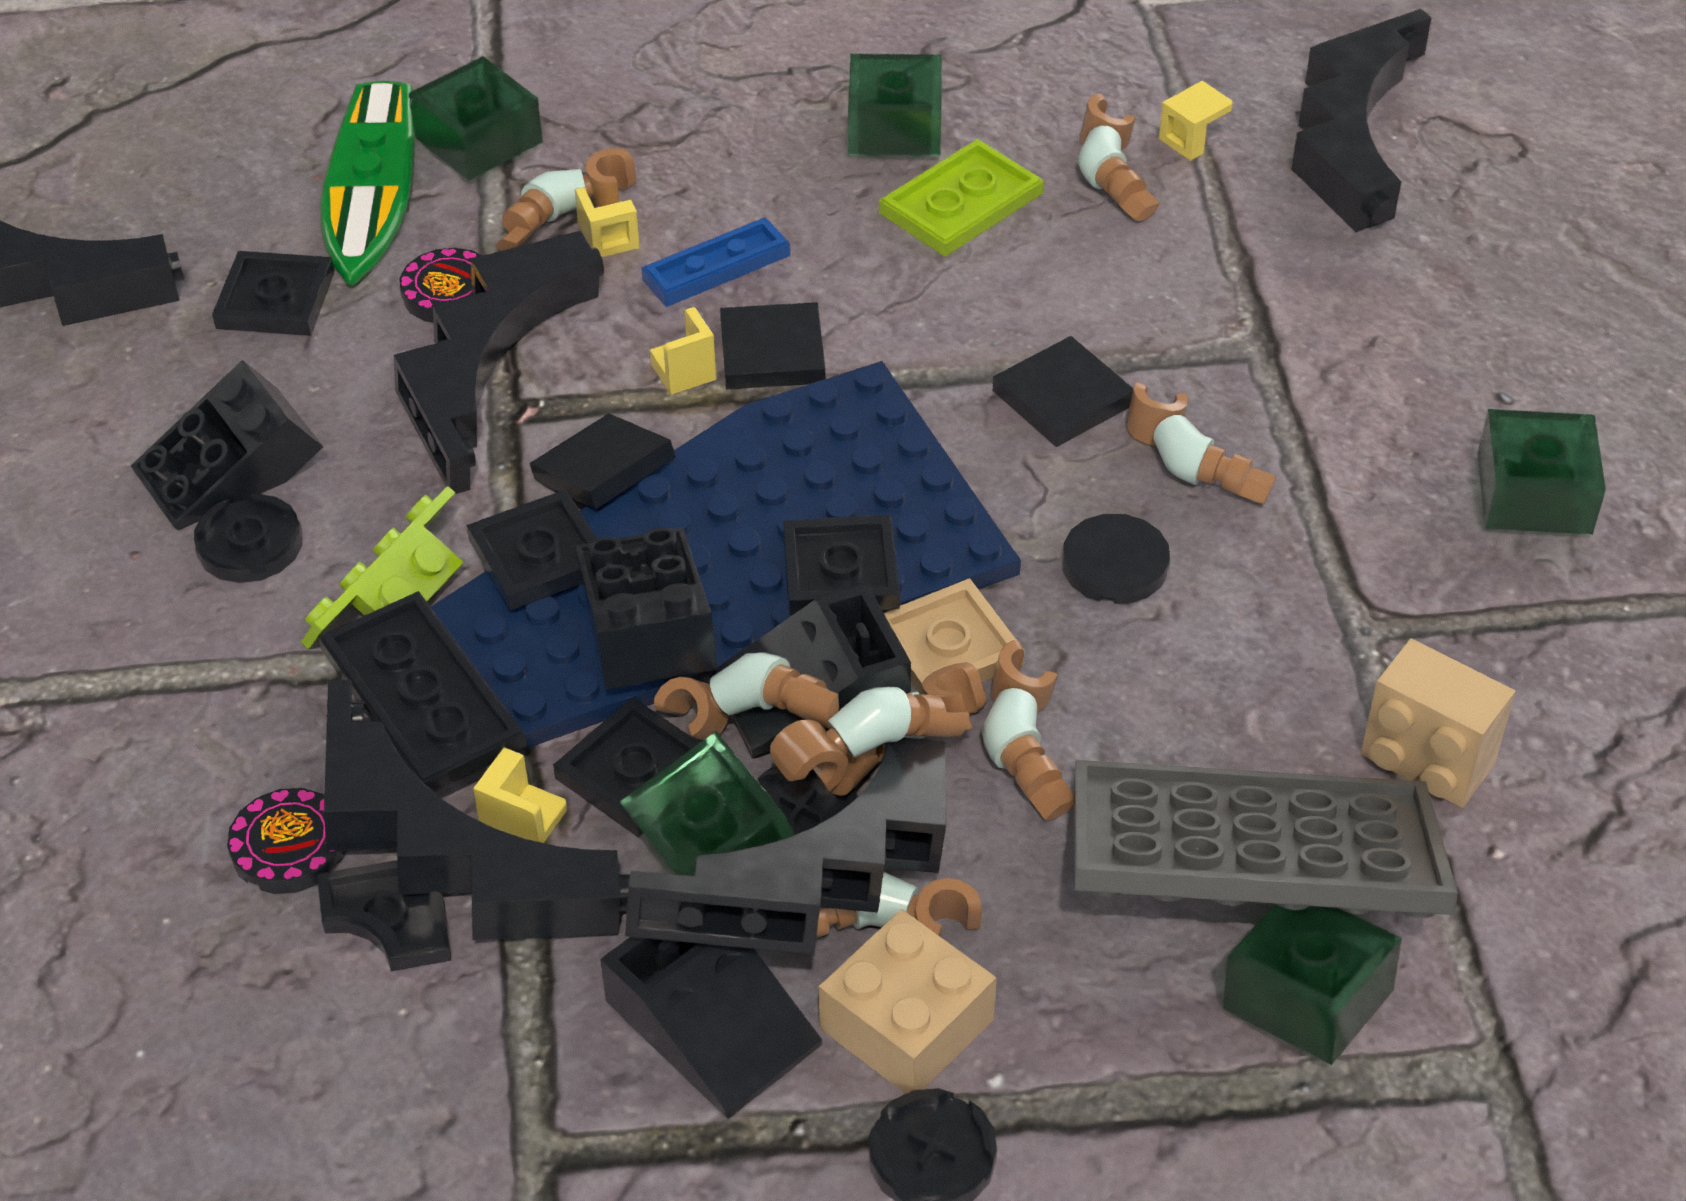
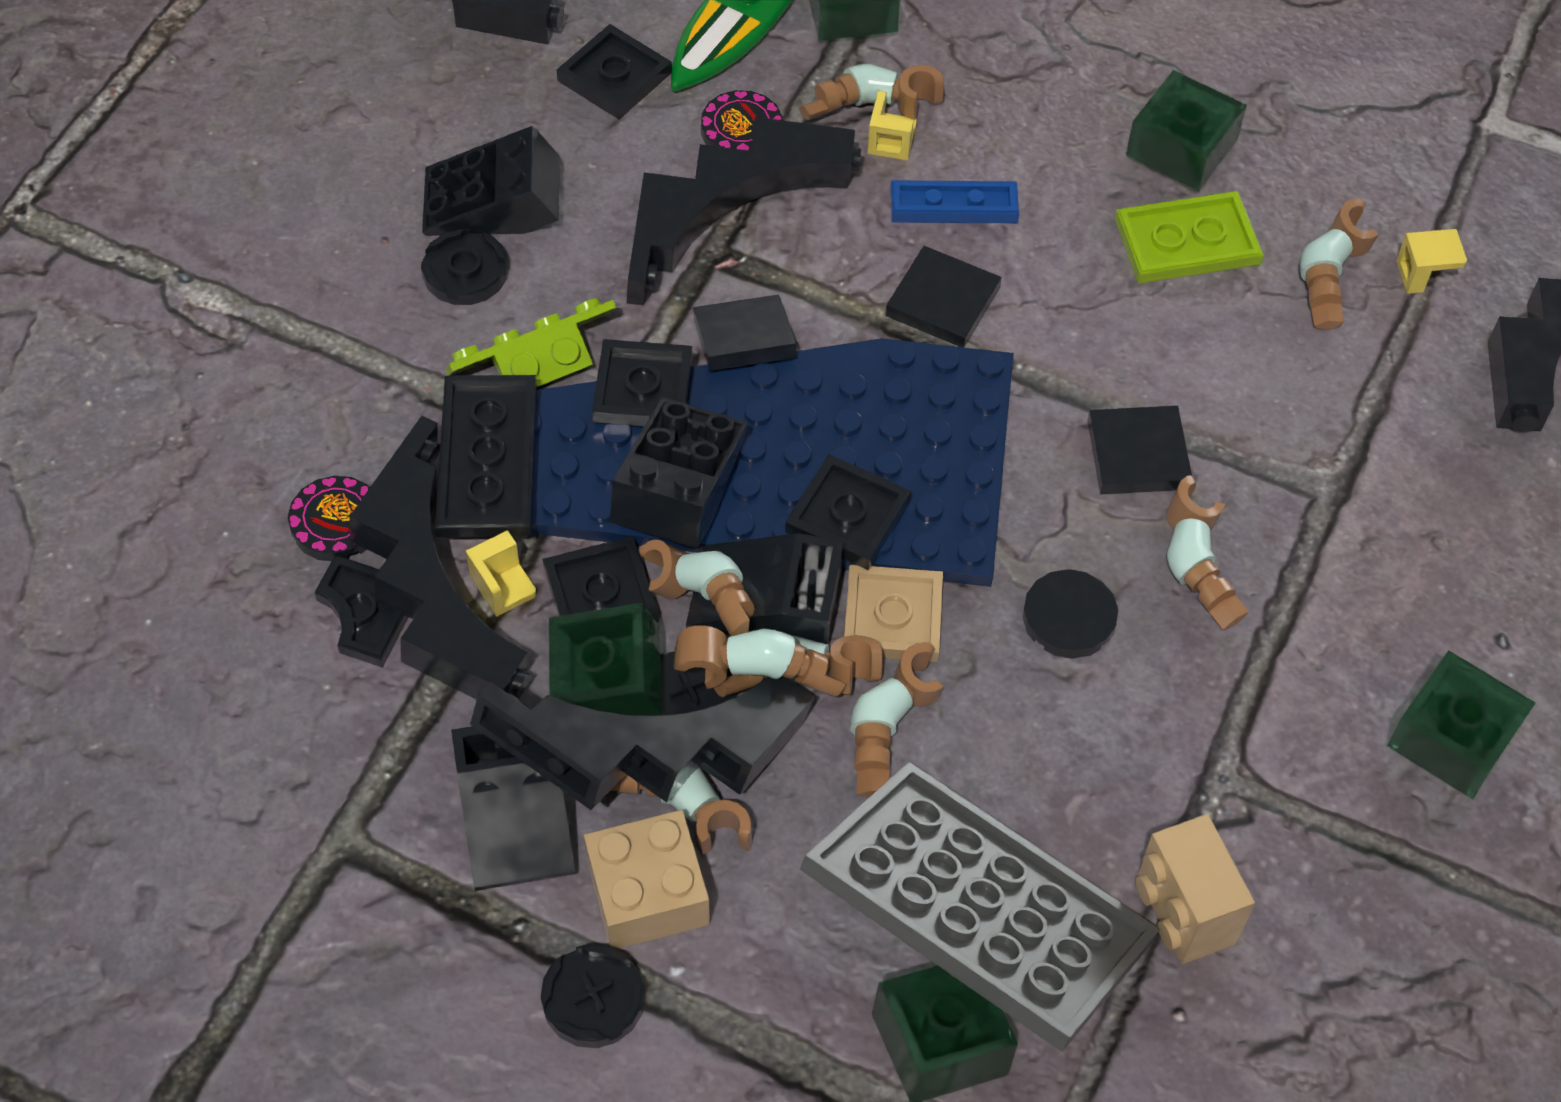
camera: 30 degrees right, 10 degrees up
light yellow panel [650,307,716,395] -> none

